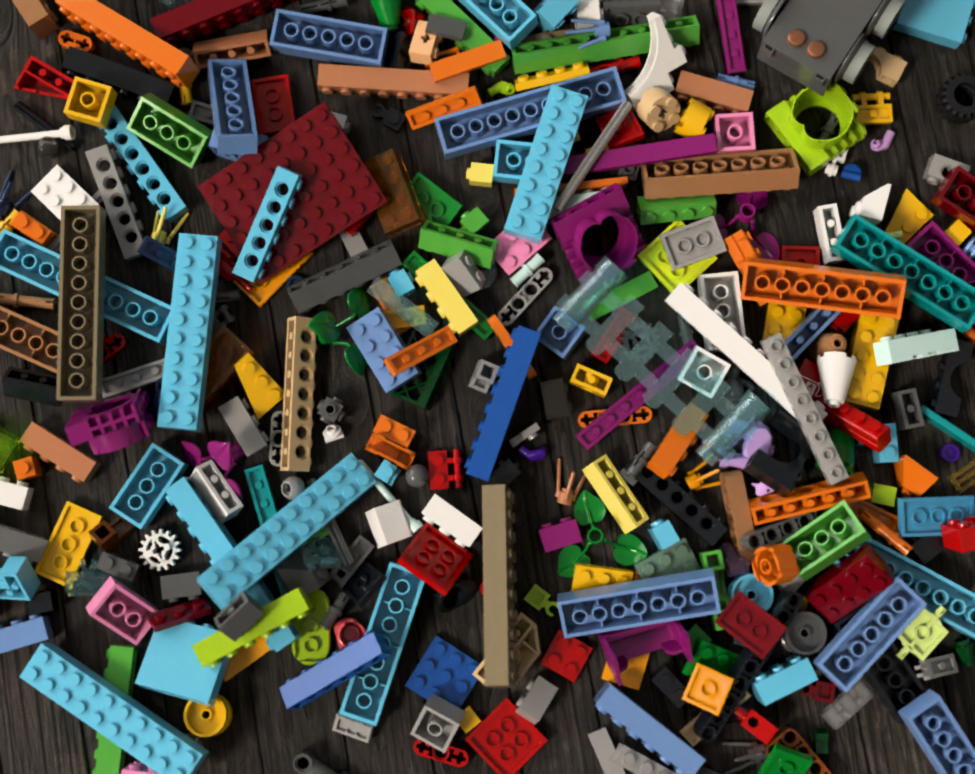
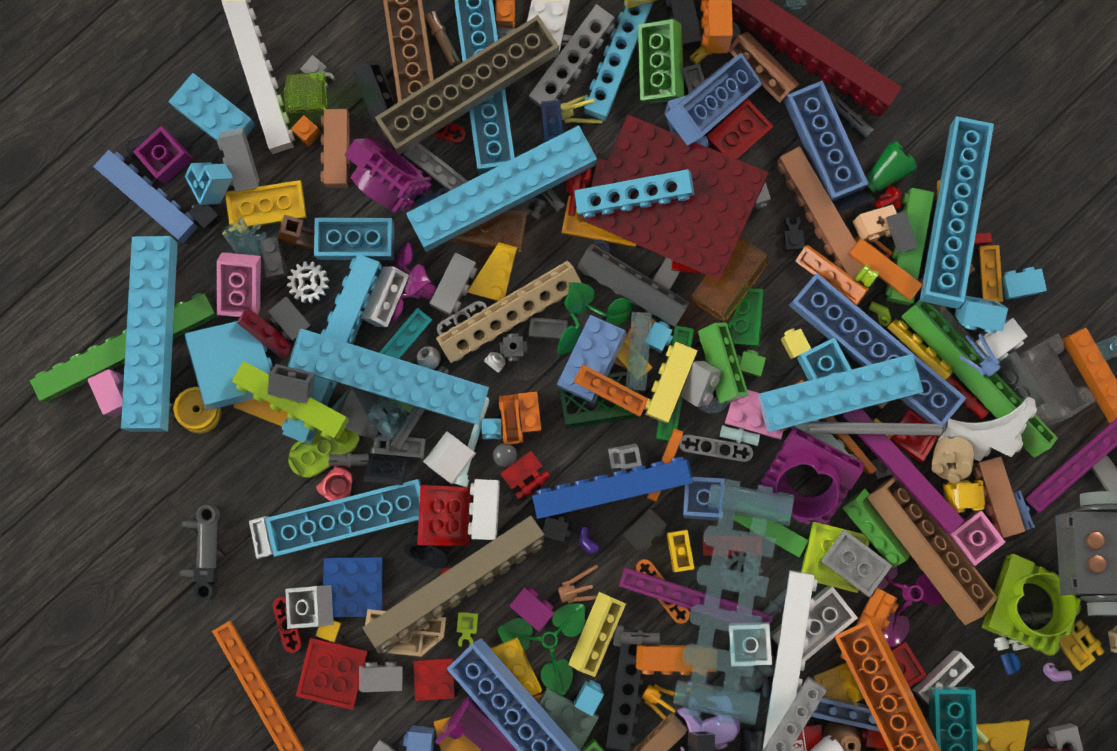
camera: 55 degrees right, 0 degrees up
brick [279,630,391,710] -> none
light grey plate [509,423,540,448] -> none
white slope [849,184,892,226] -> none
none -> dark grey tile [529,317,568,340]
none -> lime wheel [855,264,879,288]

